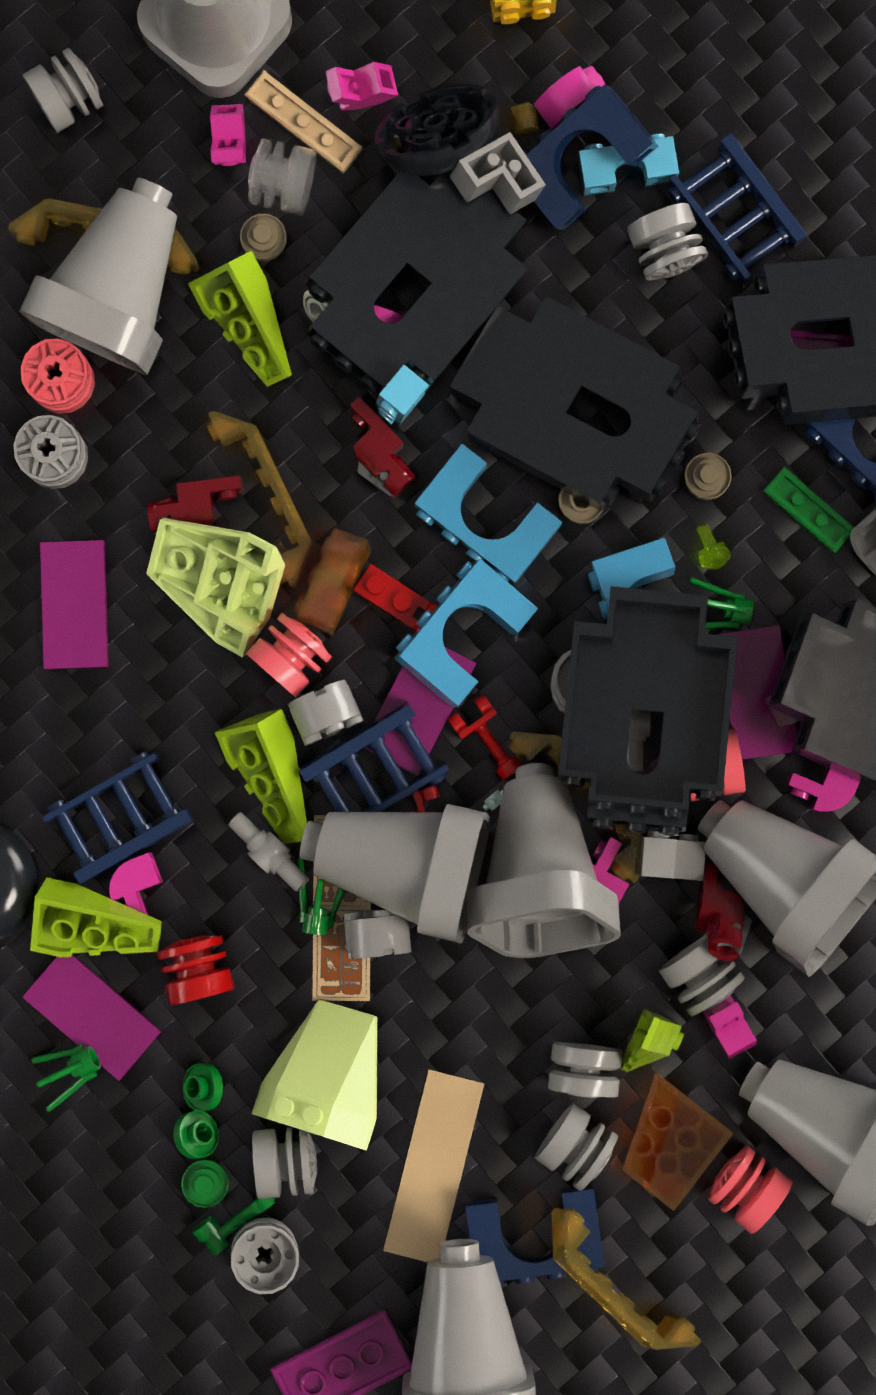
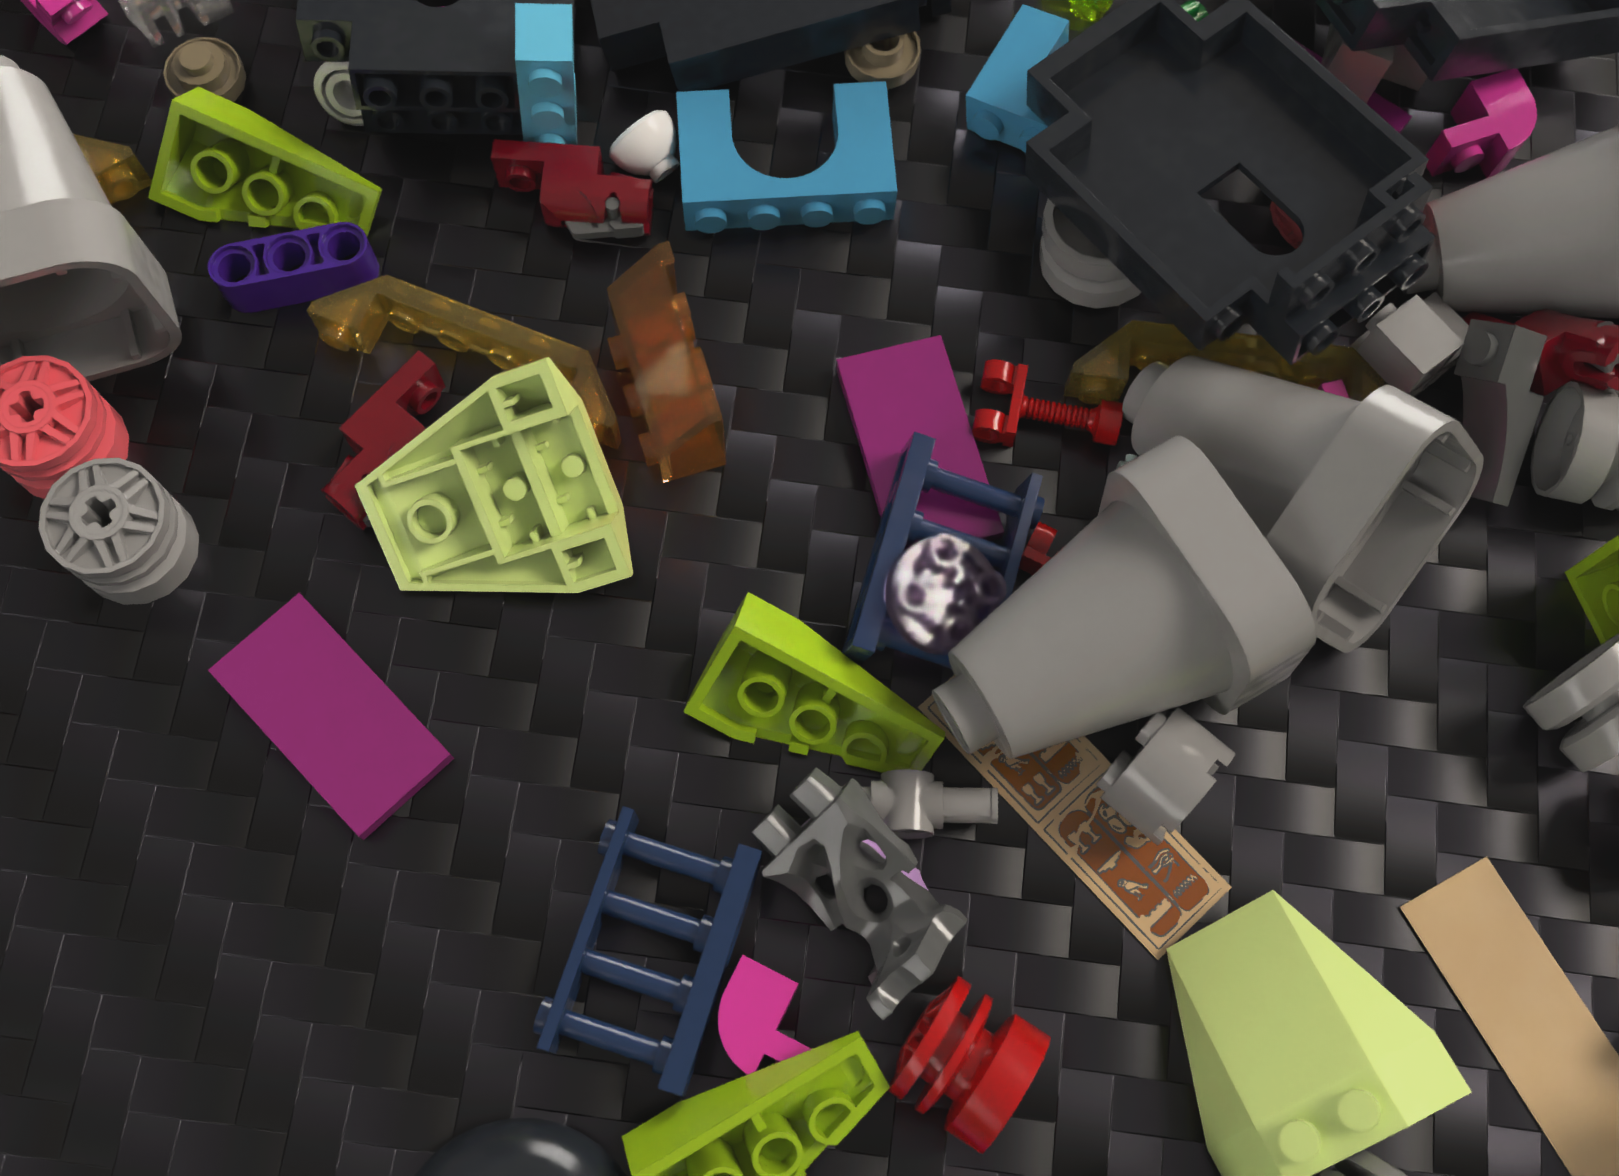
camera: 50 degrees left, 15 degrees down
coral wheel [246,613,332,698] -> none
light grey brick [288,679,364,746] -> none
green plant [297,857,346,936] -> none
red plate [354,564,437,632] -> none
dark azure arch [394,559,538,708] -> none
none -> dark purple beam [208,222,380,313]
none -> white brick [609,110,680,183]
none -> dark grey hips [751,767,968,1020]
none -> clear purple tile [885,533,1007,655]
none -> dark grey slope [1454,319,1547,507]

